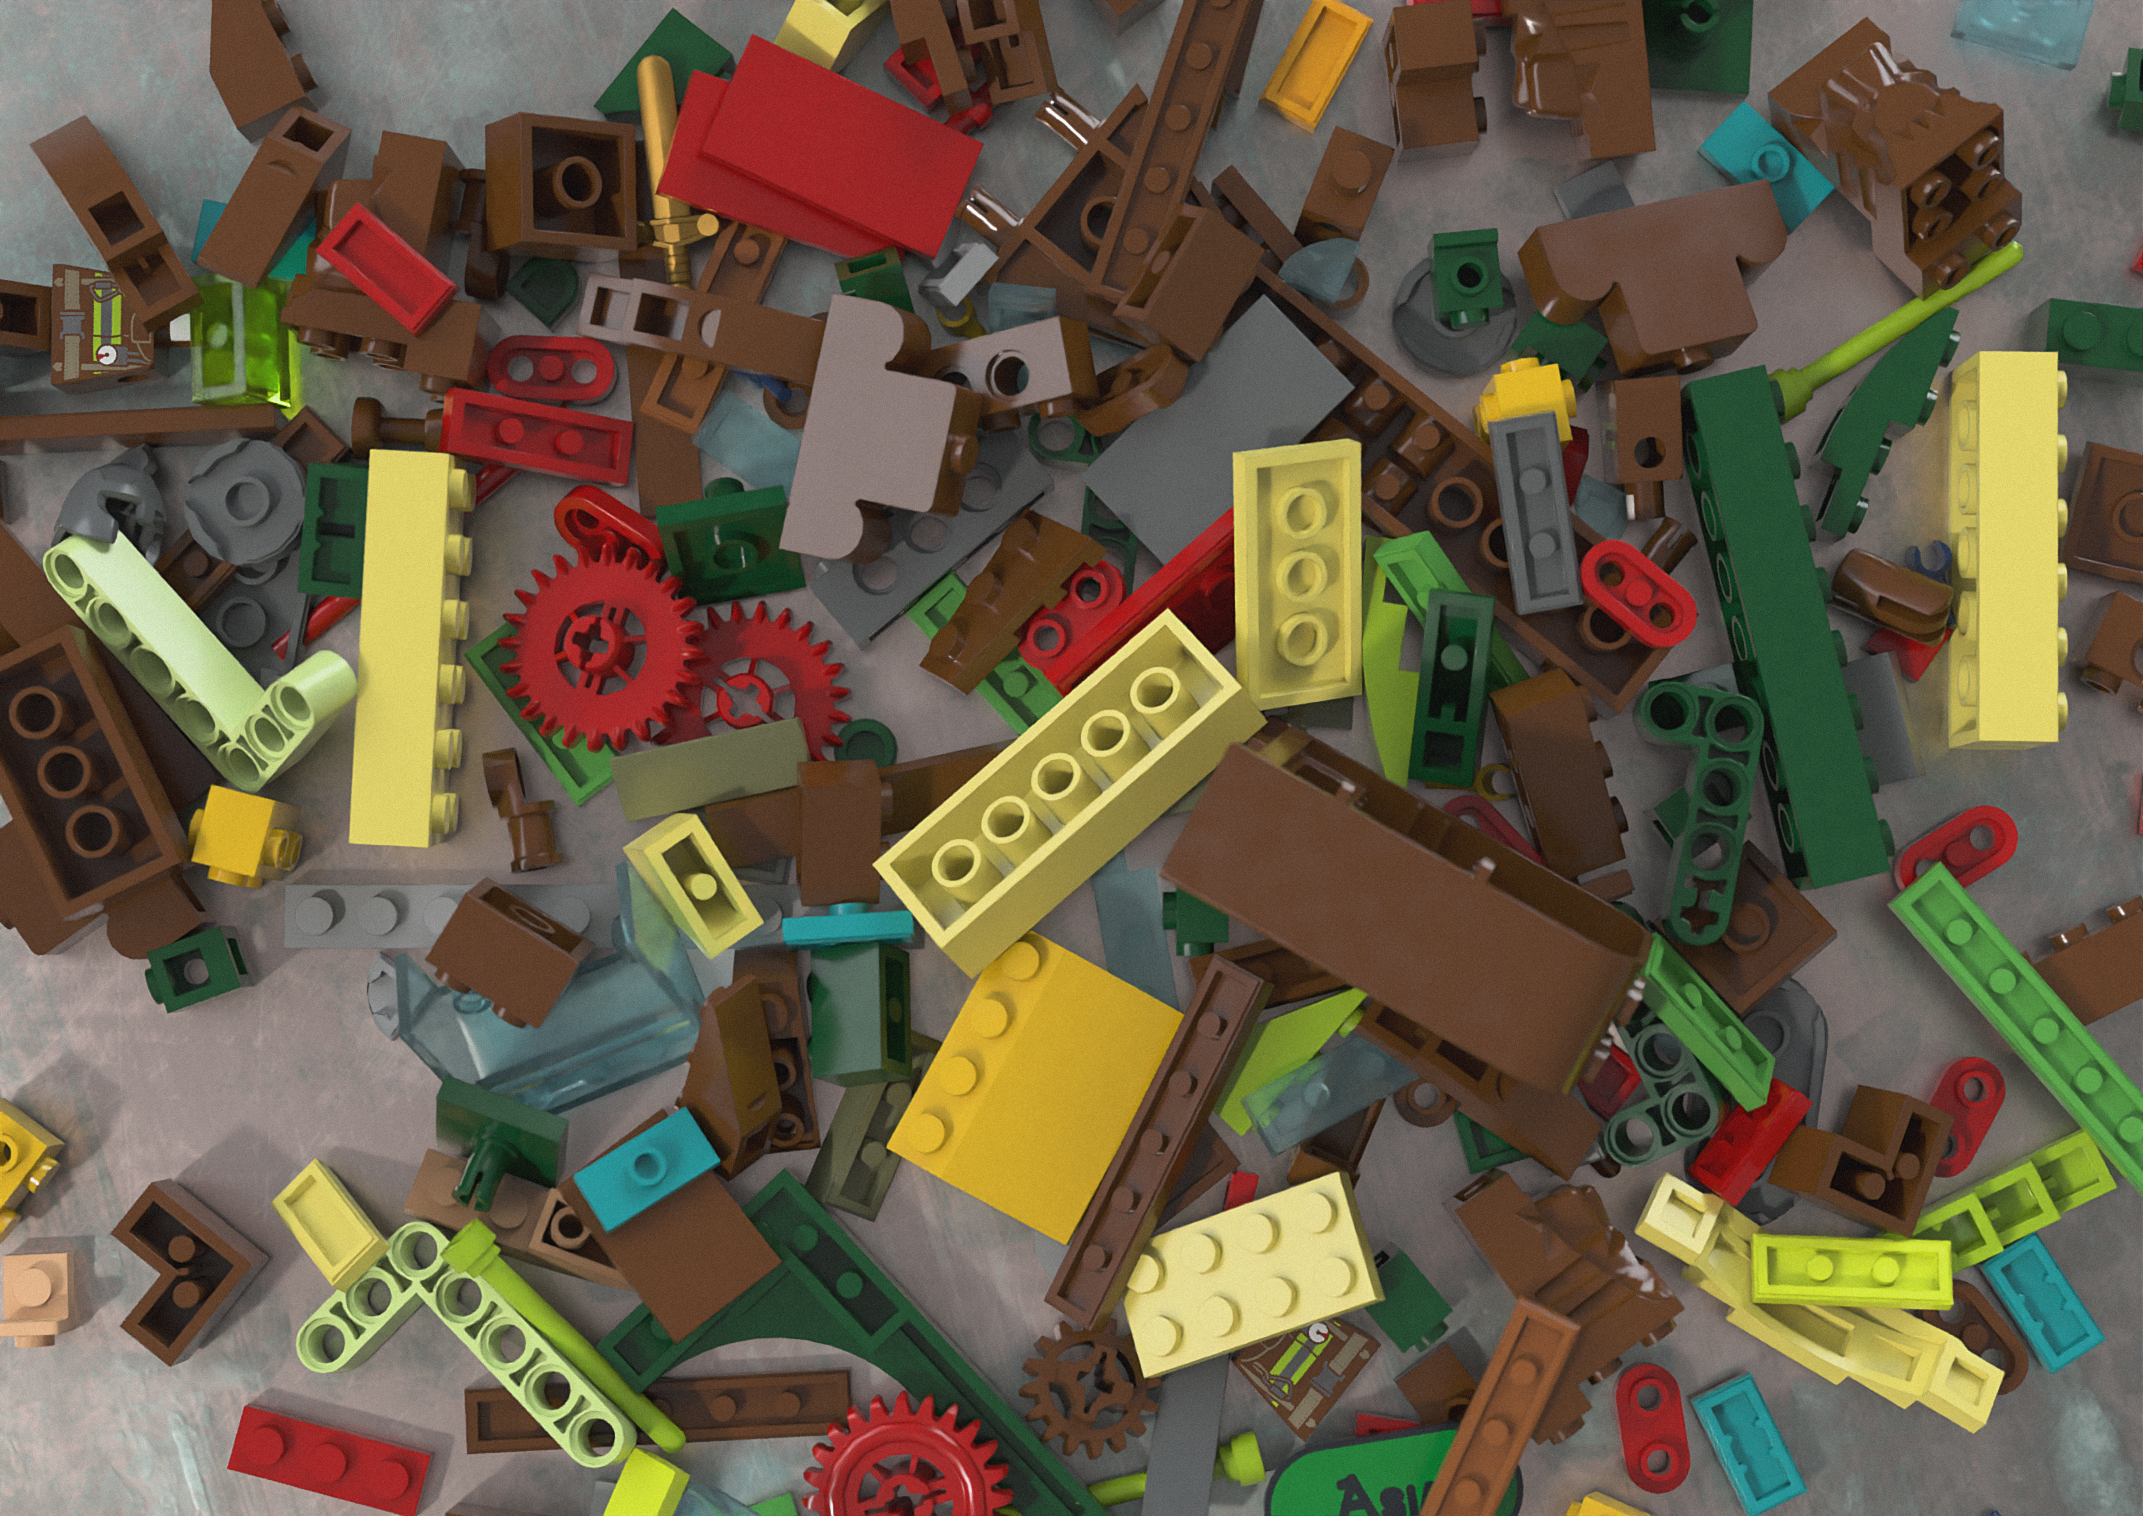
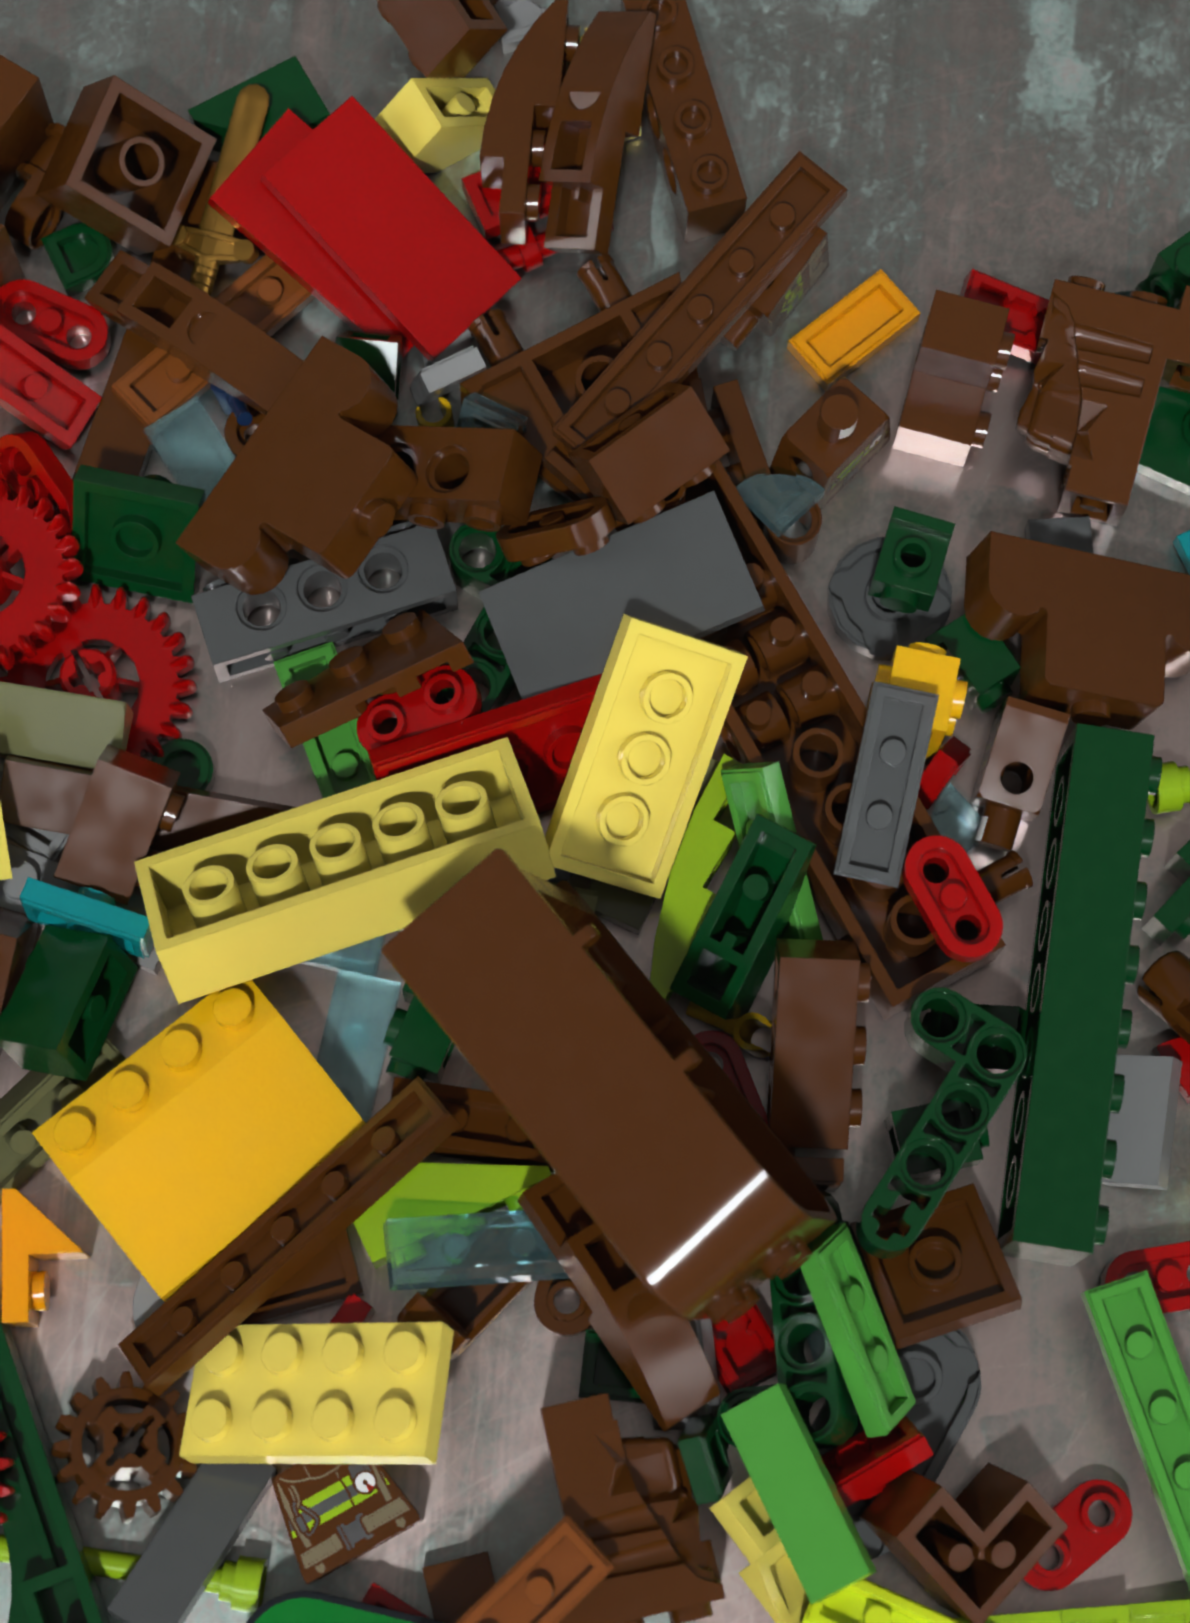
camera: 20 degrees right, 10 degrees down
dark green brick [1363,1241,1453,1354] -> none
none -> light orange slope [2,1188,90,1328]
none -> dark green tile [677,1413,733,1505]
none -> bright green tile [721,1383,877,1604]

